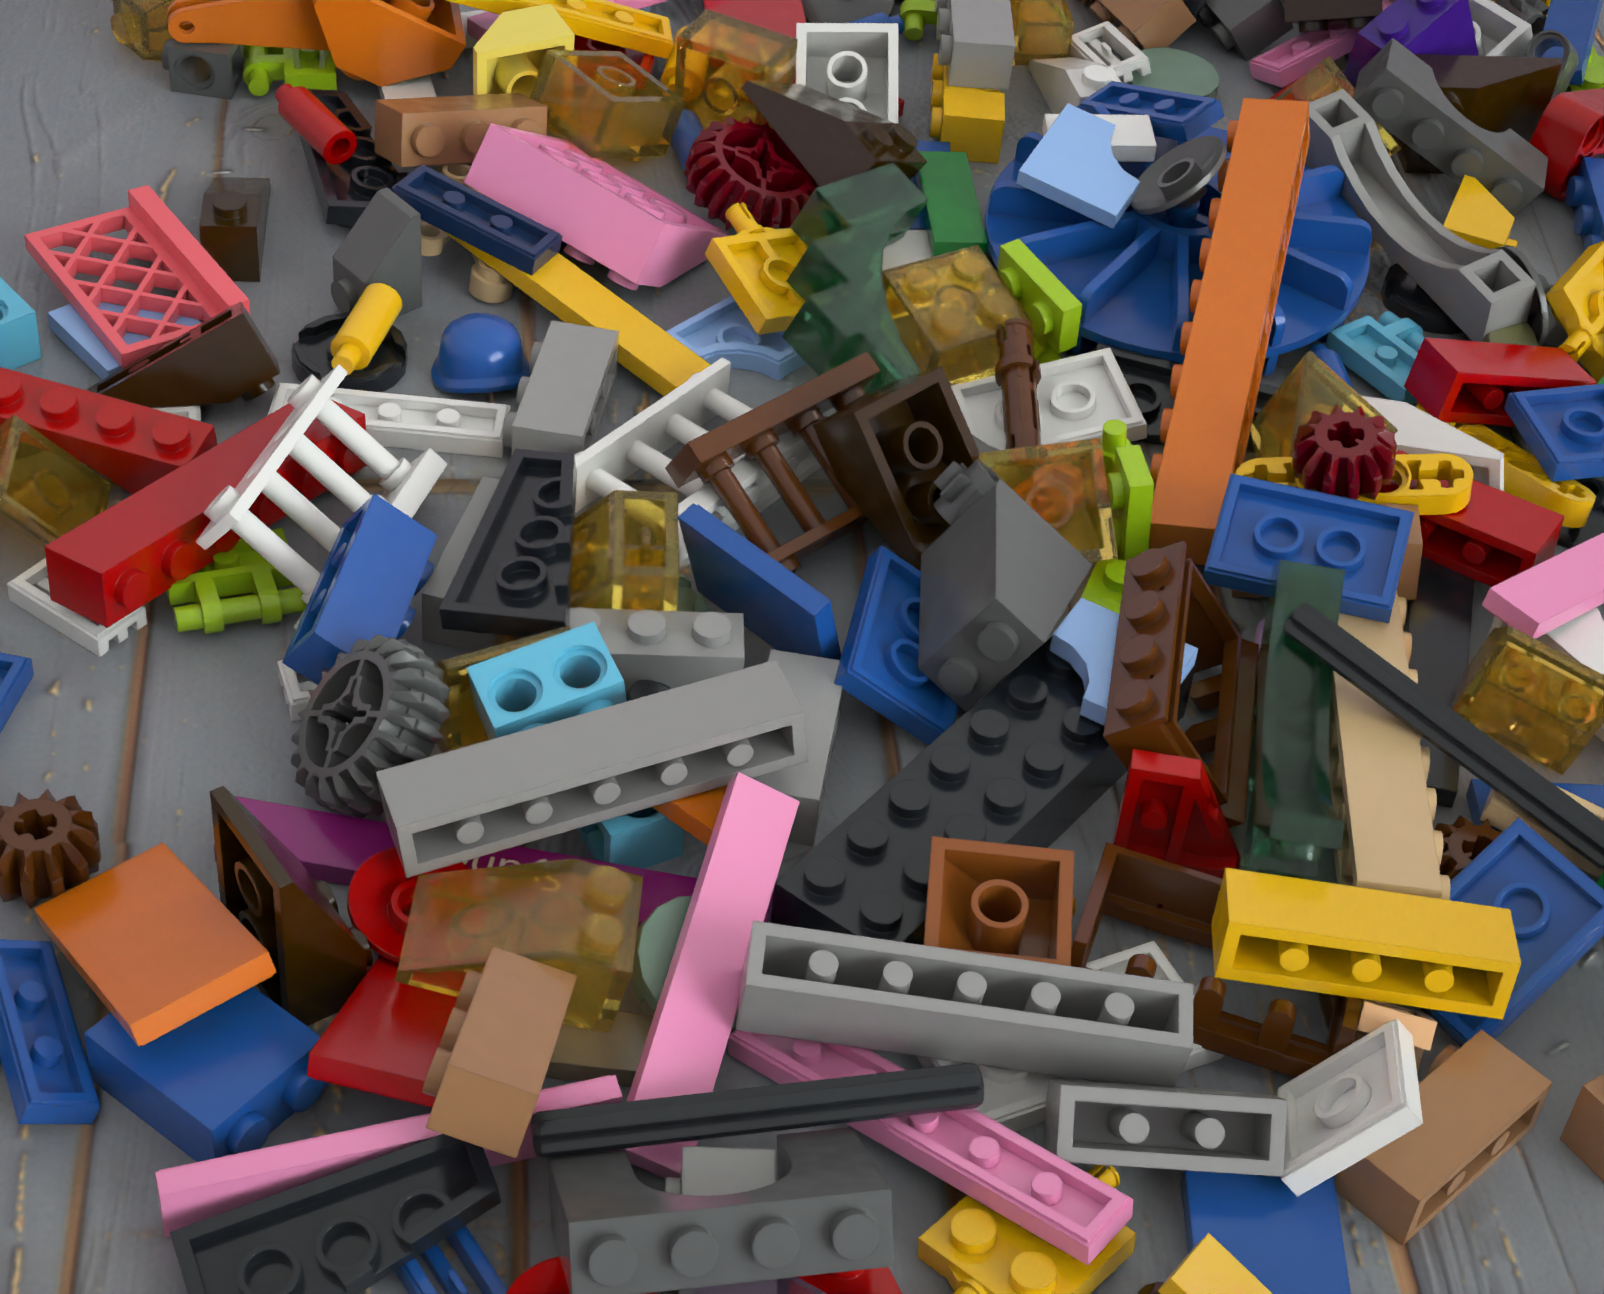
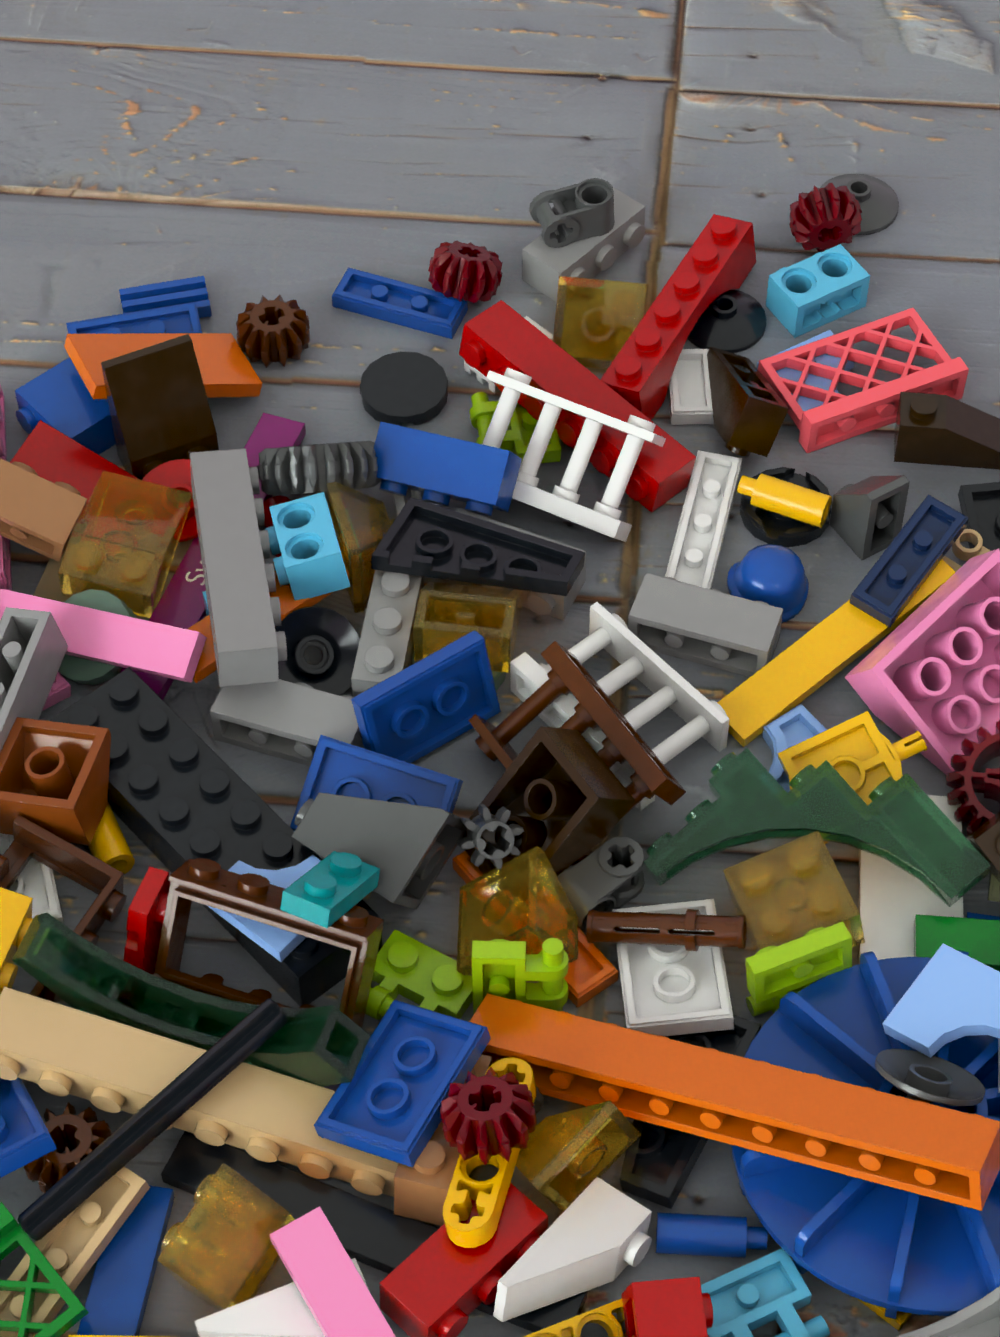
camera: 105 degrees right, 10 degrees up
none -> teal plate [280,851,380,928]
none -> black tile [360,351,448,426]

